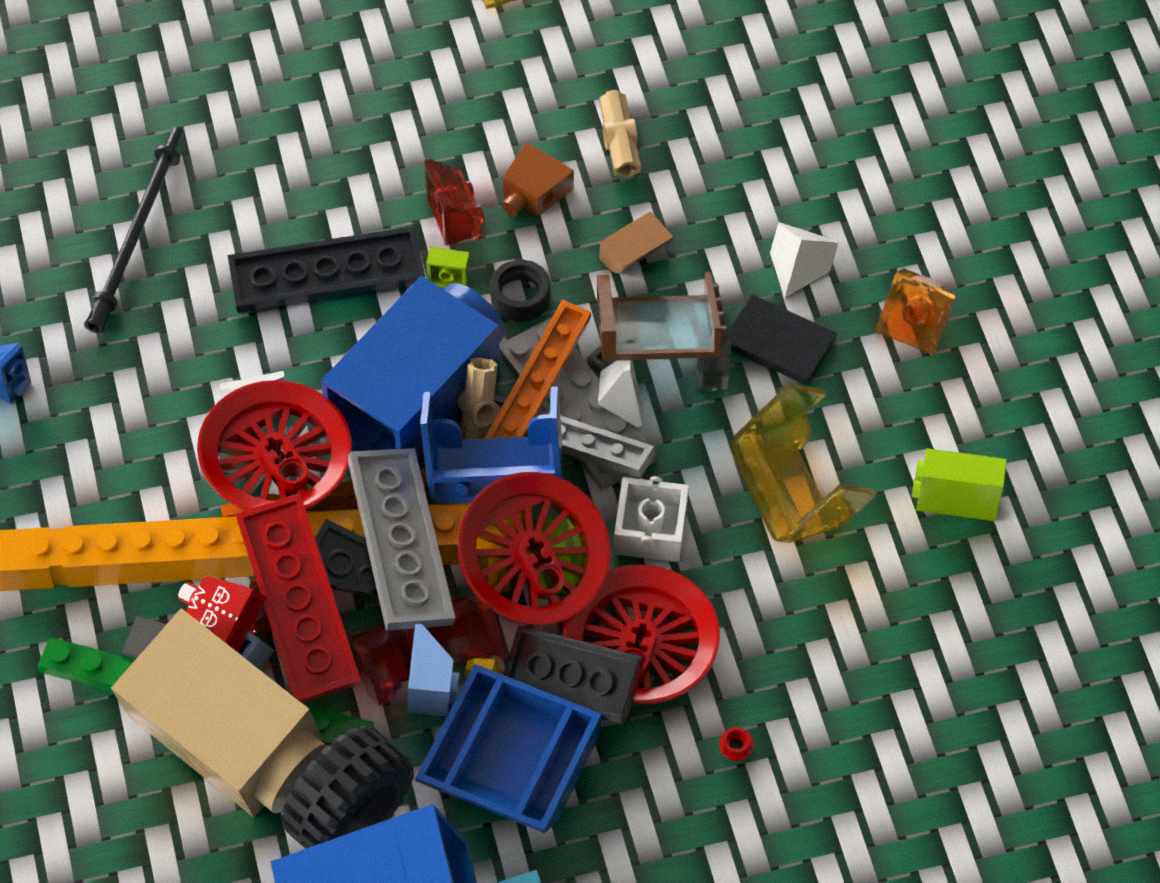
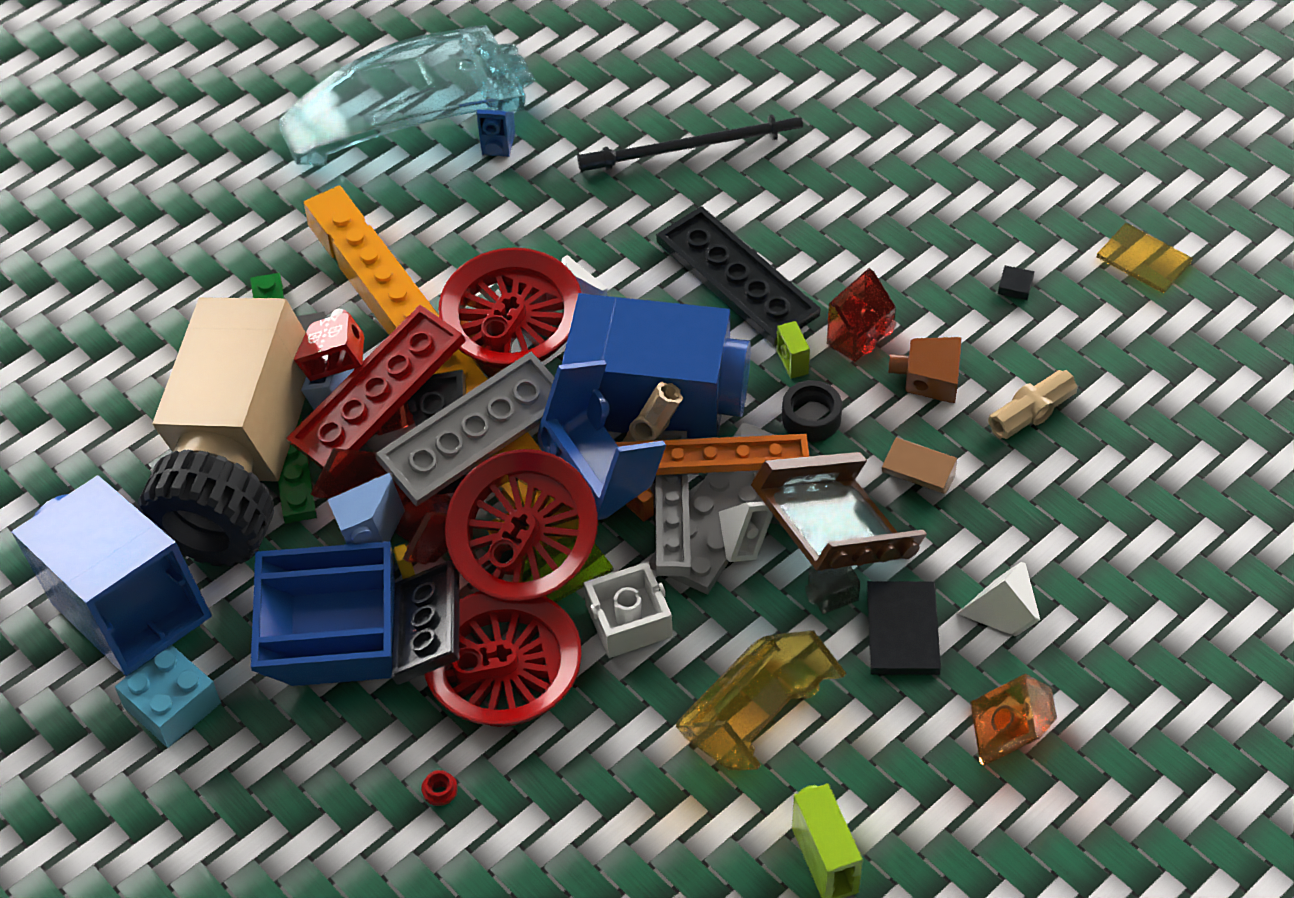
camera: 65 degrees right, 5 degrees down
none -> black tile [998,265,1035,300]

